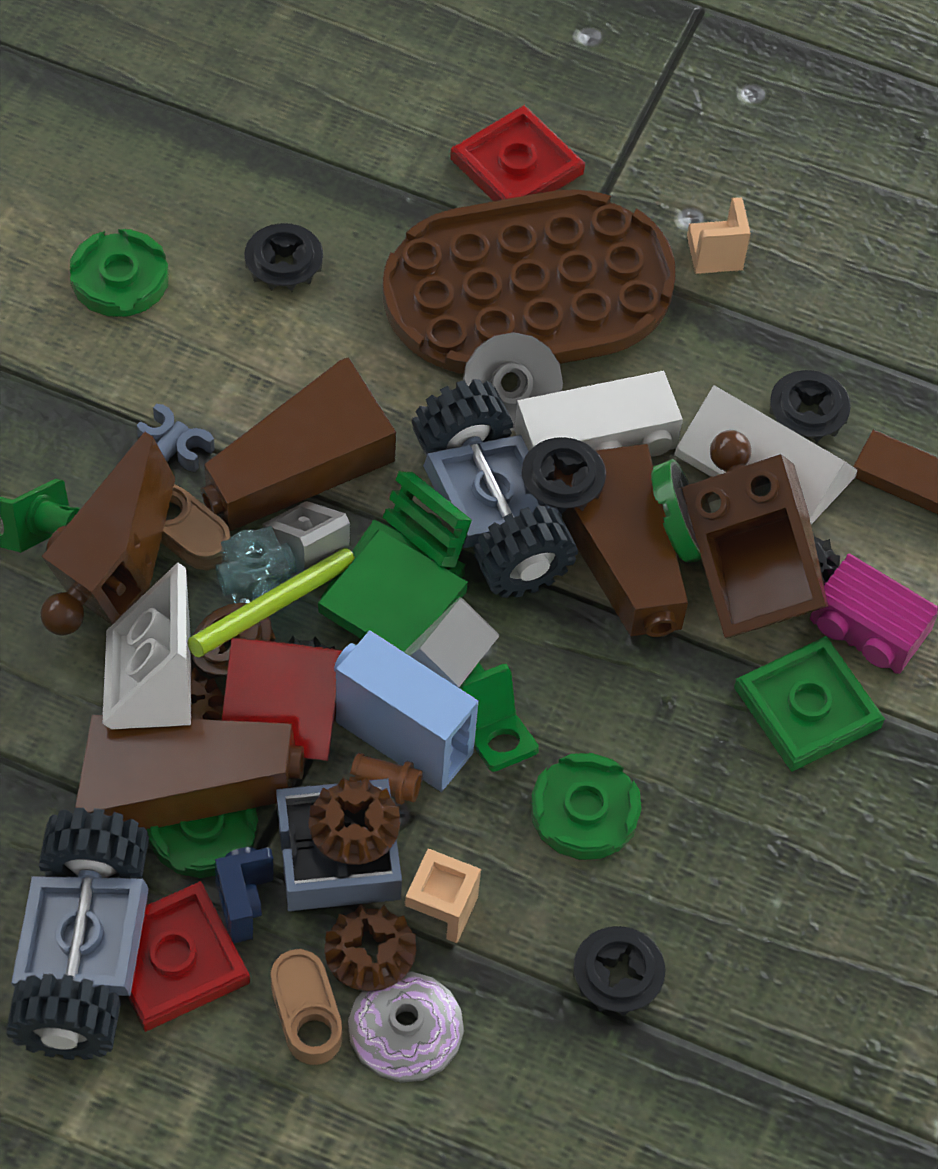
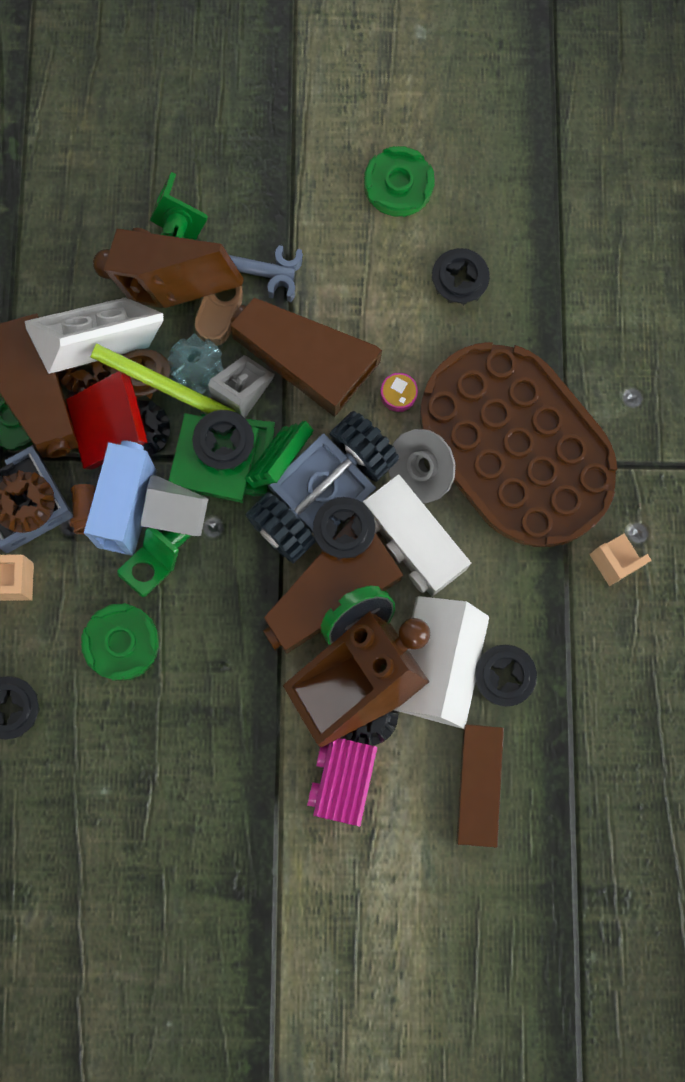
camera: 65 degrees right, 20 degrees up
red tile [450,105,585,201] -> none
green tile [734,636,885,772] -> none
none -> black gear [192,410,254,471]
none -> tile [380,373,418,412]

